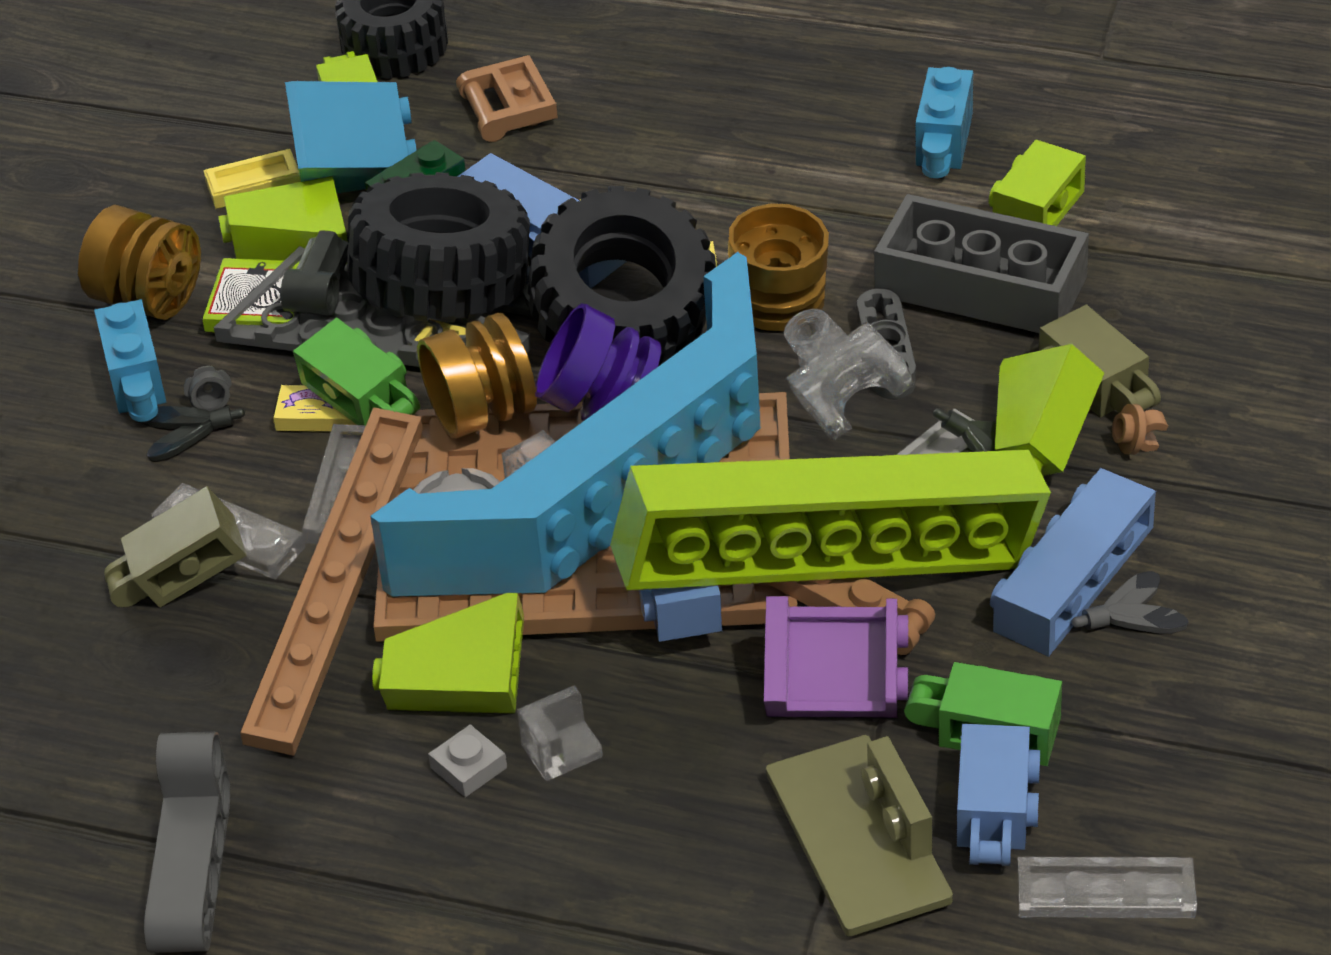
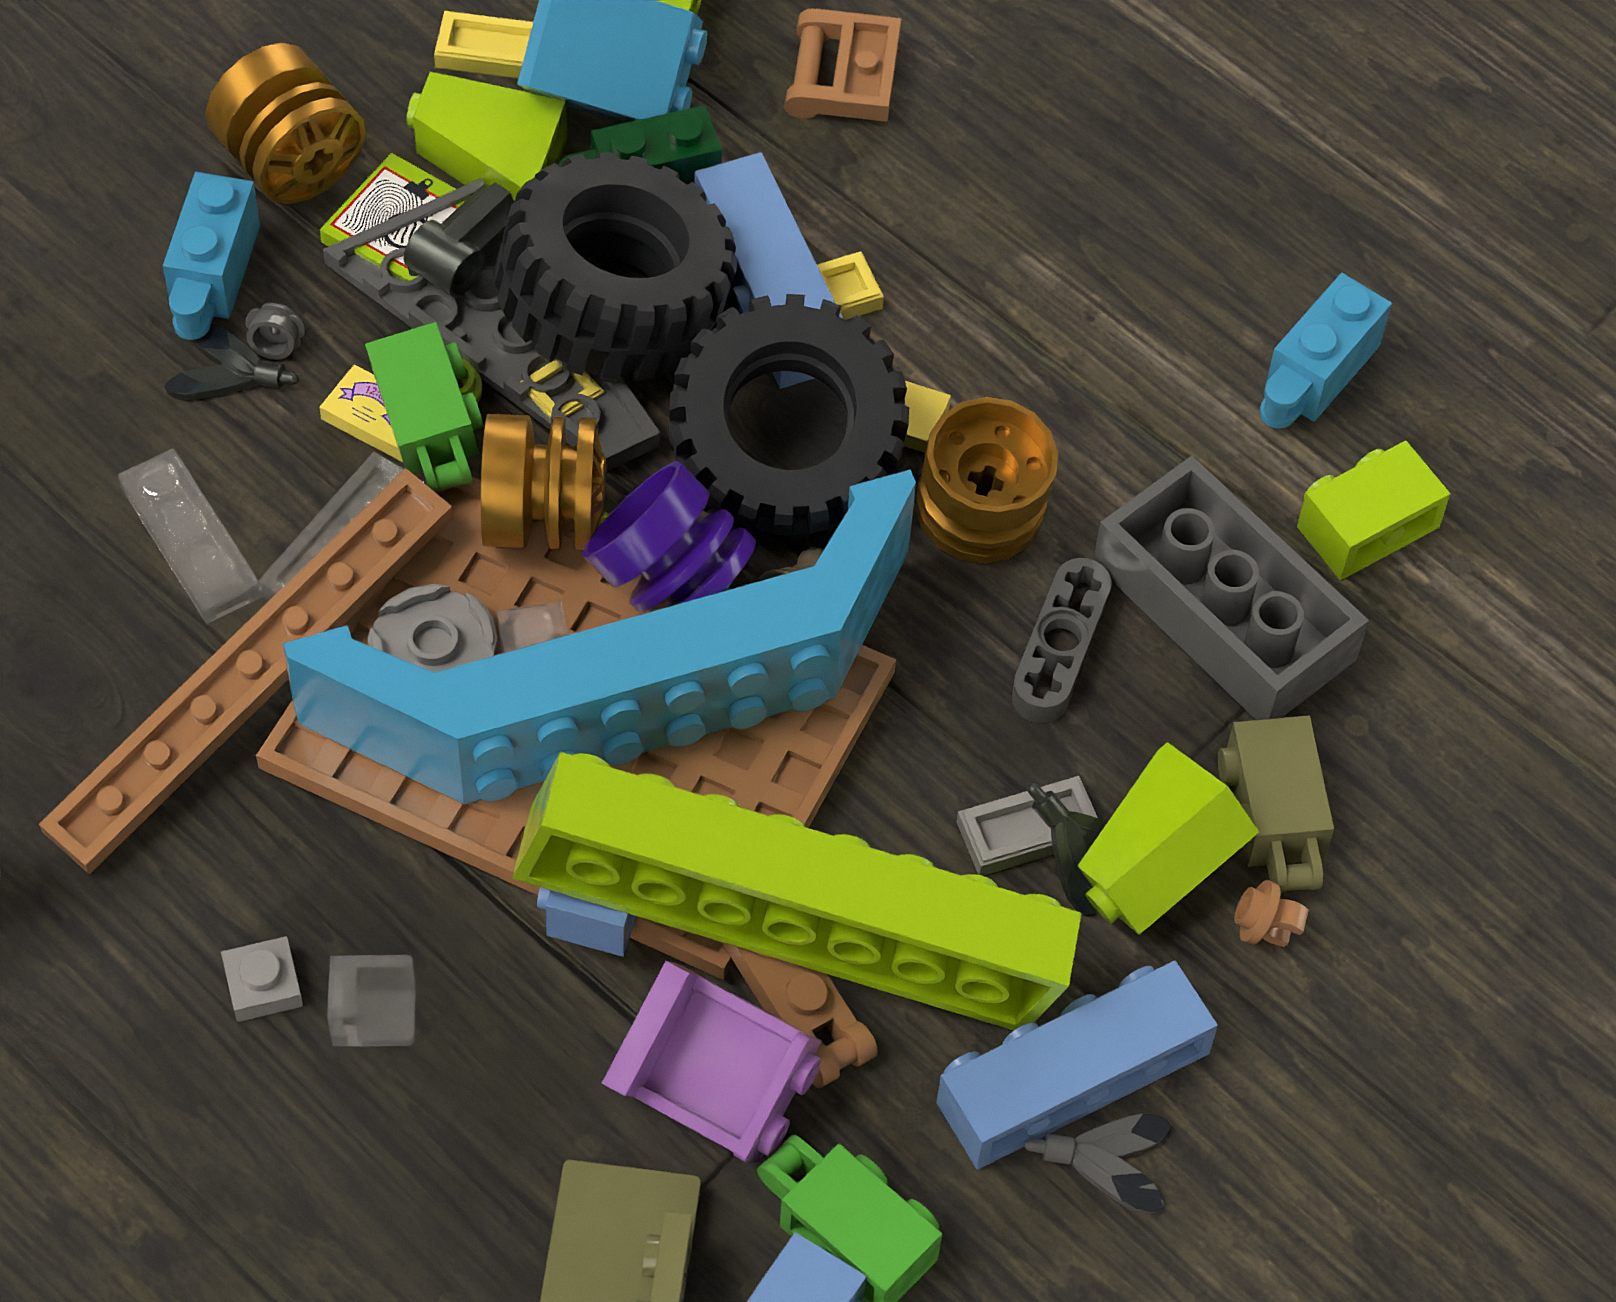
camera: 20 degrees right, 15 degrees up
olive brick [104,486,247,608] -> none
lime slope [372,593,524,713] -> none
clear piece [784,309,915,441] -> none

